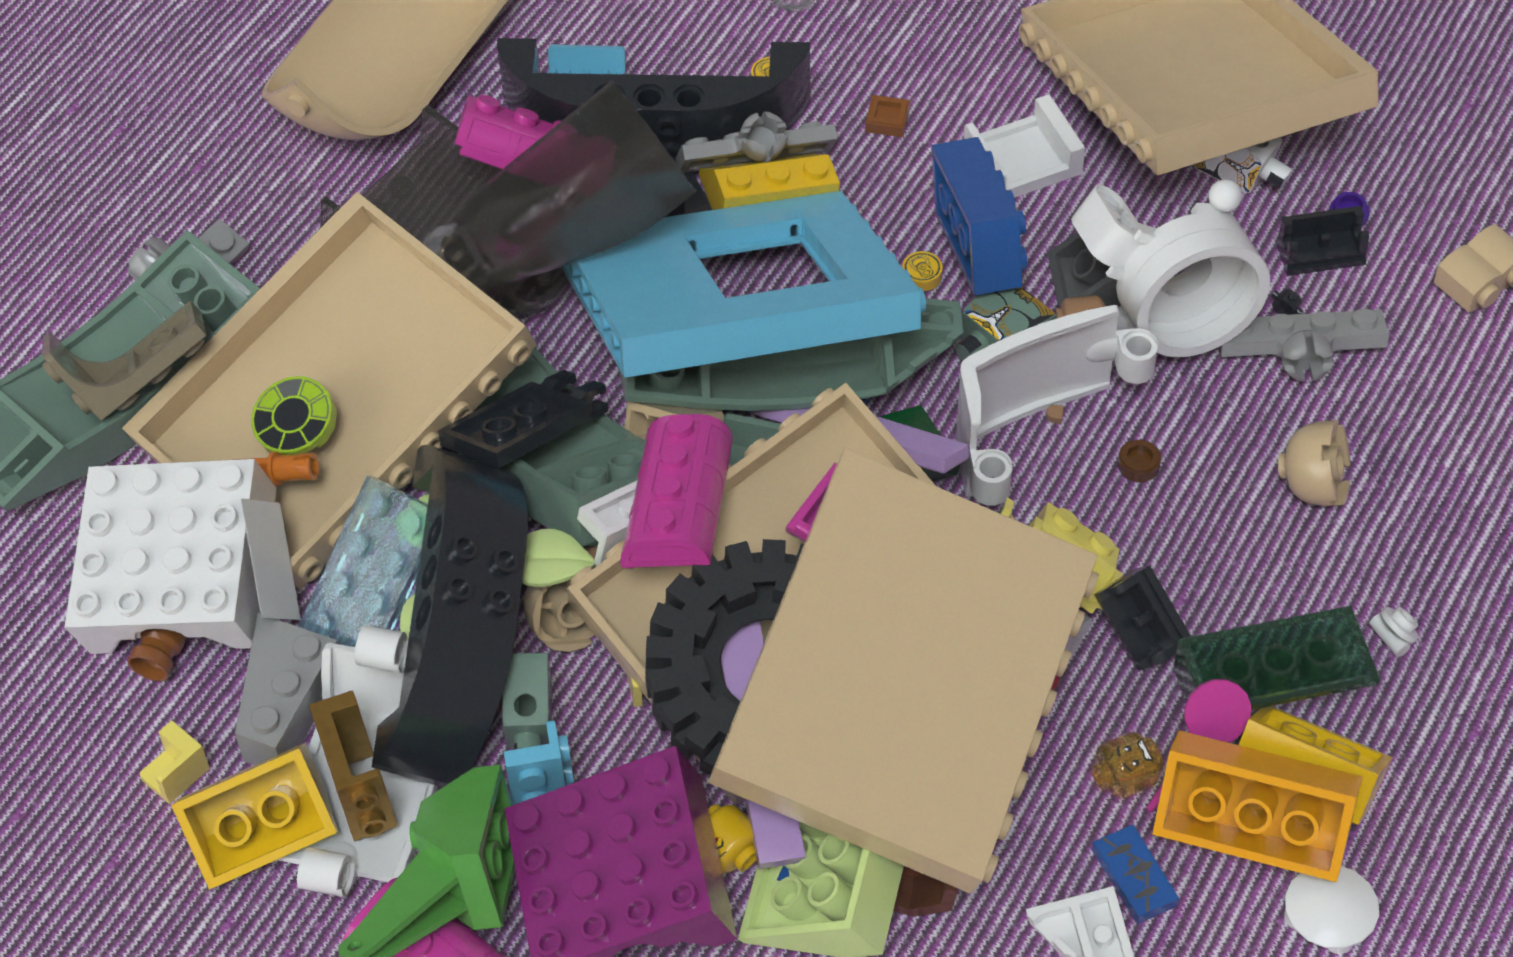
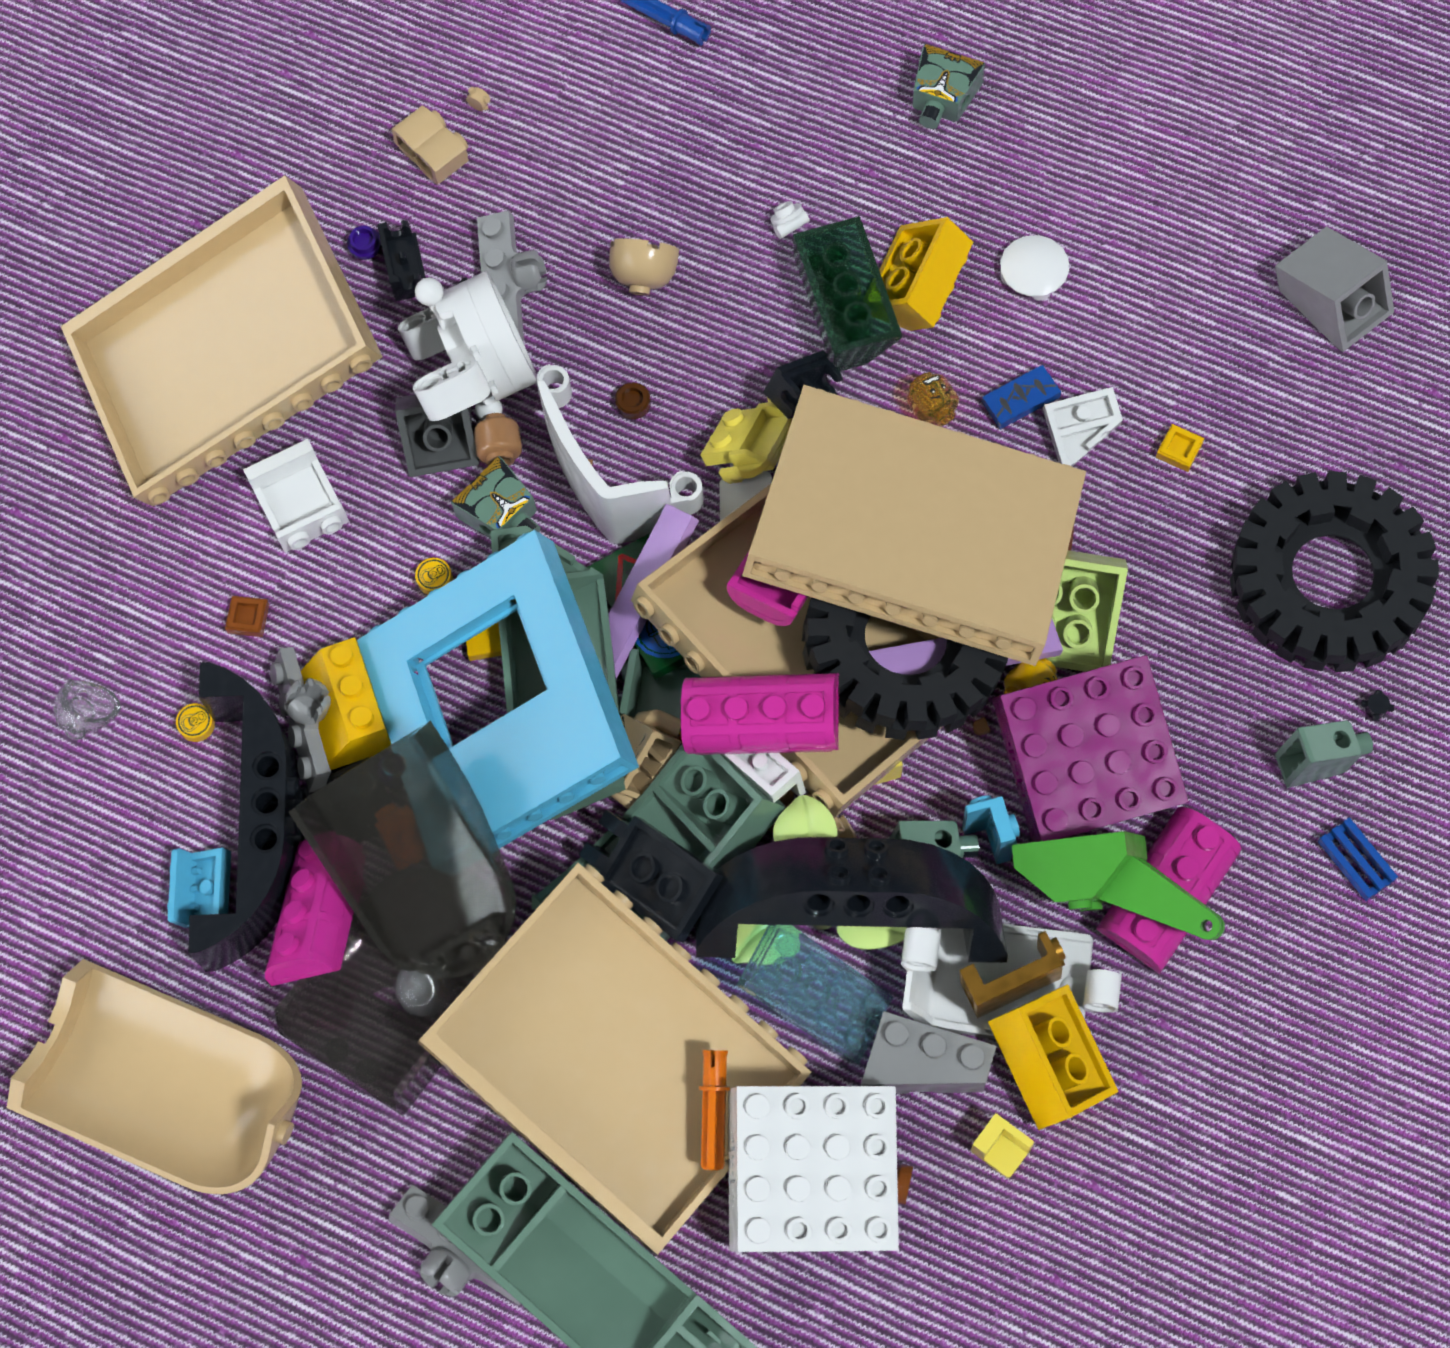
camera: 90 degrees left, 15 degrees up
dark tan bracket [42,300,206,421] -> none
white sticker [241,498,301,620] -> none
tile [251,376,337,455] -> none
blue brick [931,137,1028,295] -> none
dark pink piece [1146,679,1251,812] -> none
light orange brick [1152,730,1363,882] -> none

